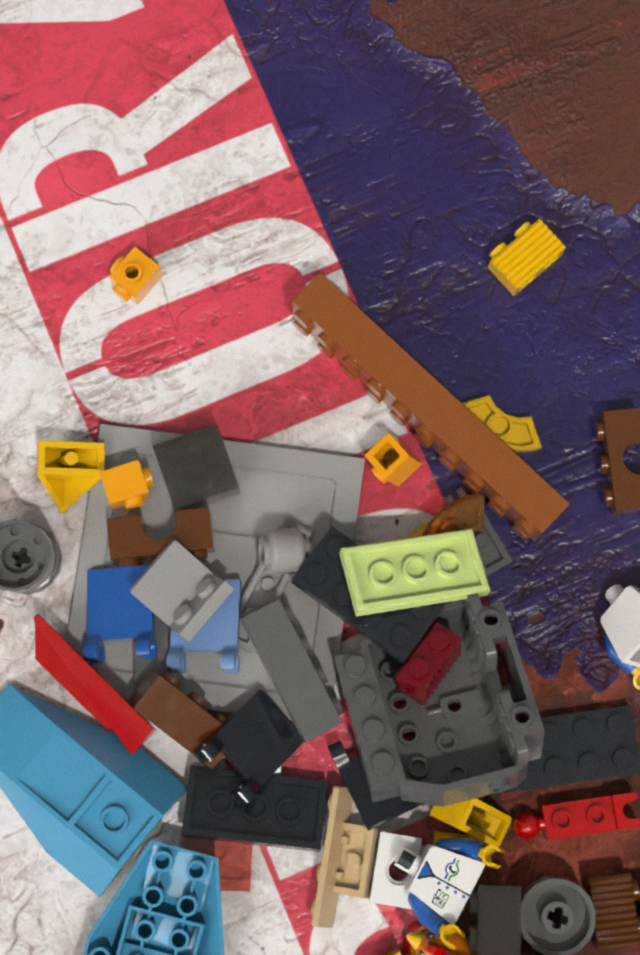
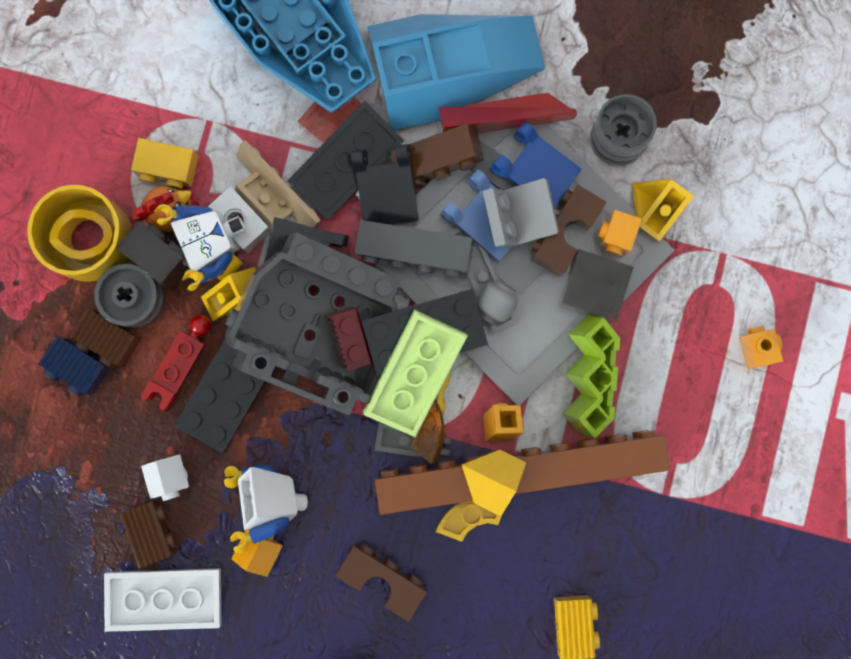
camera: 125 degrees right, 5 degrees up
none -> yellow slope [462,449,526,516]
none -> lime brick [562,315,620,439]

